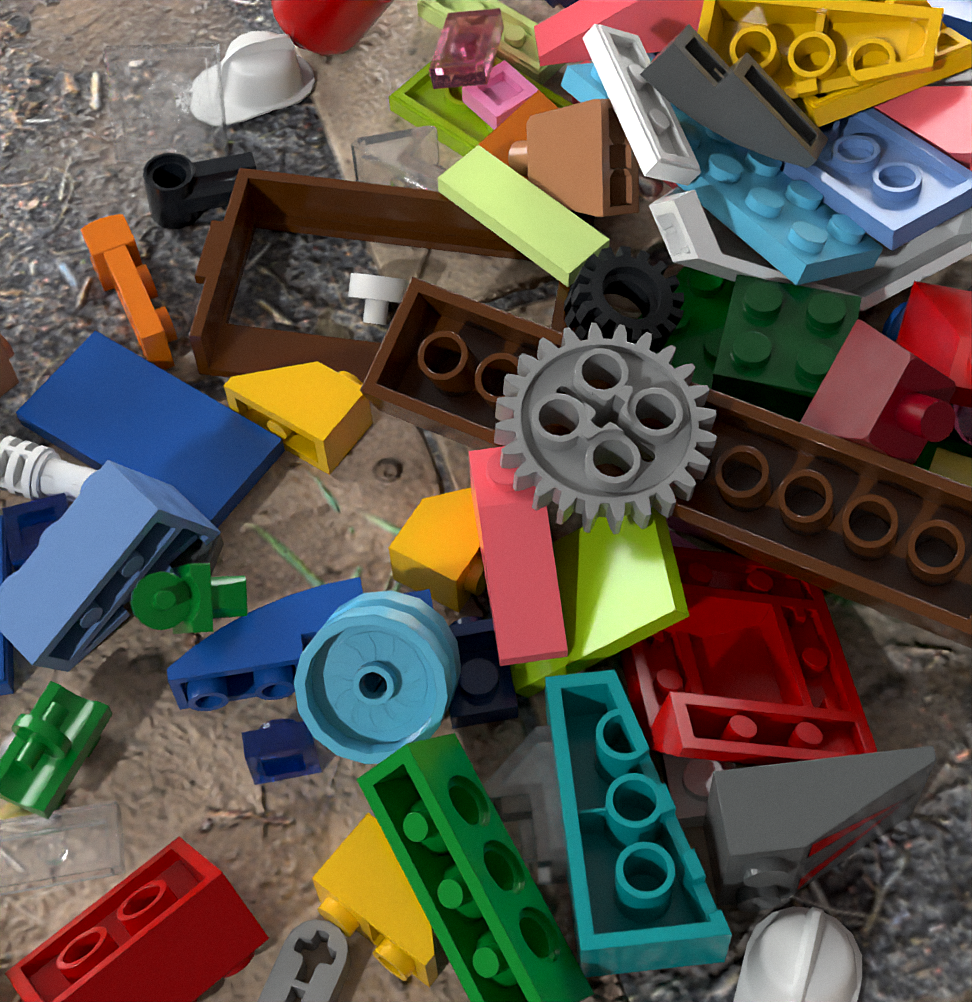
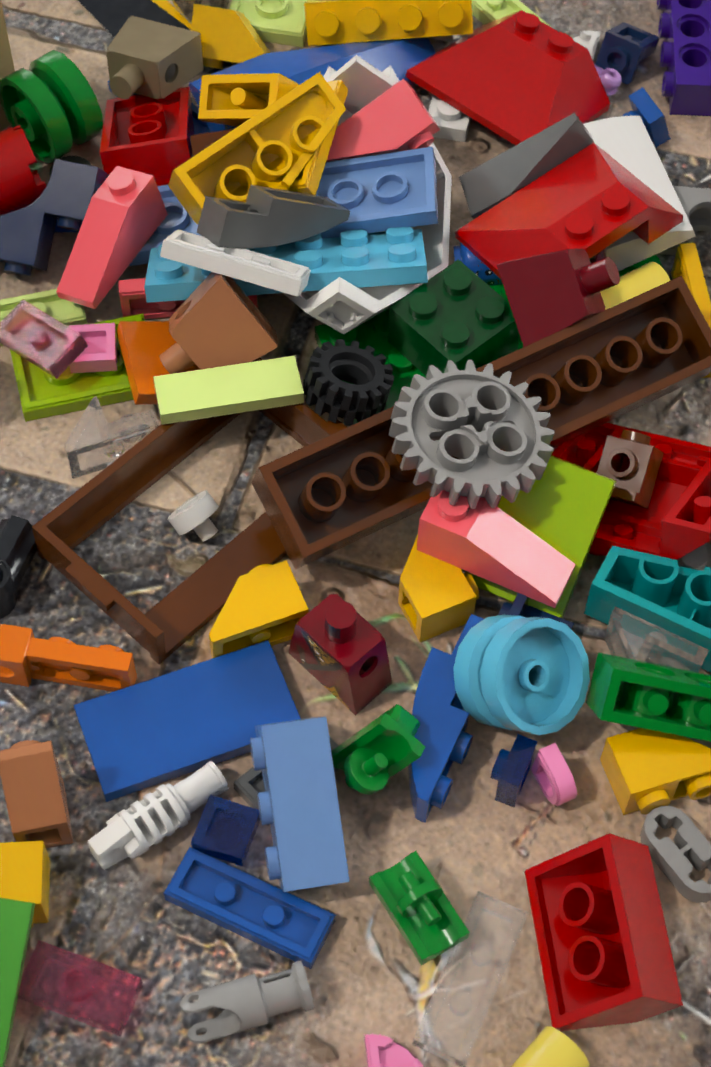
camera: 60 degrees left, 0 degrees up
none -> dark red torso [289,593,392,715]
none -> bright pink tile [531,743,577,806]
none -> reddish brown brick [597,430,664,509]

